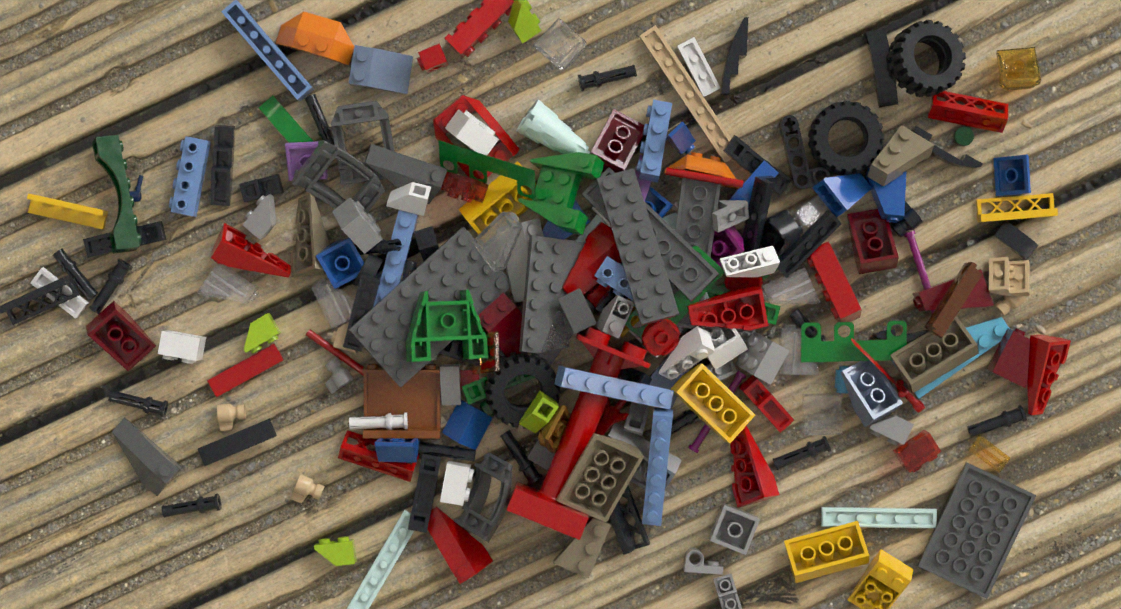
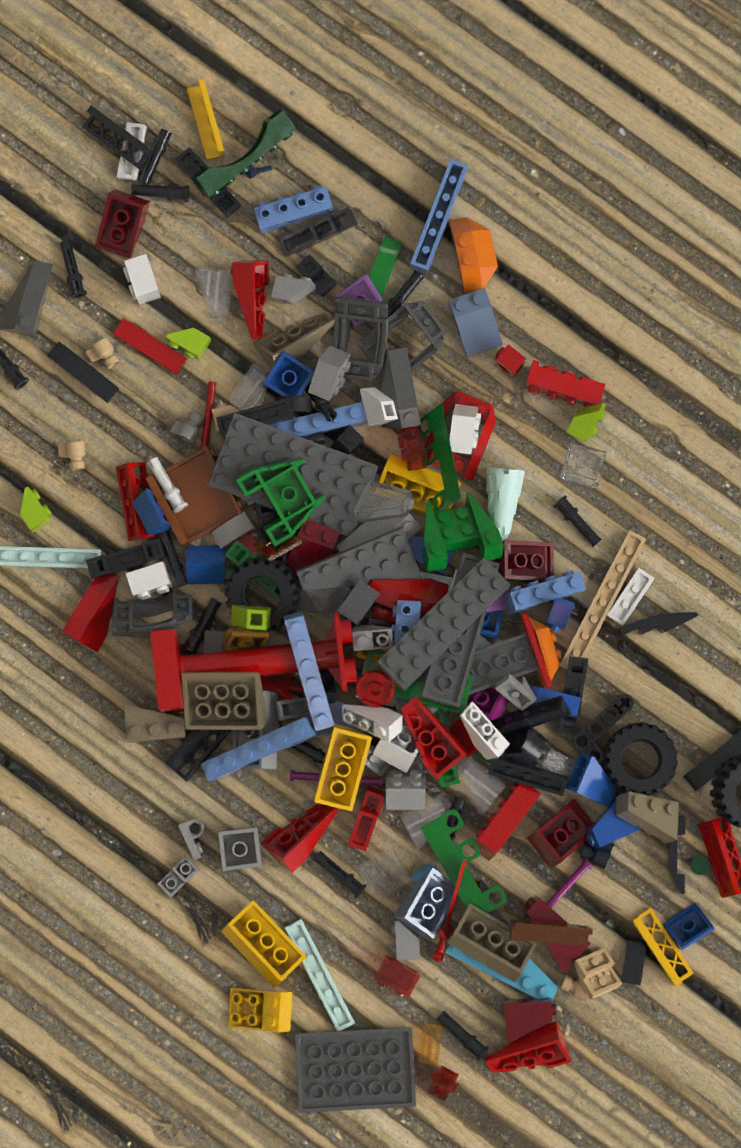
camera: 60 degrees right, 5 degrees down
none -> clear red brick [428,1065,459,1102]

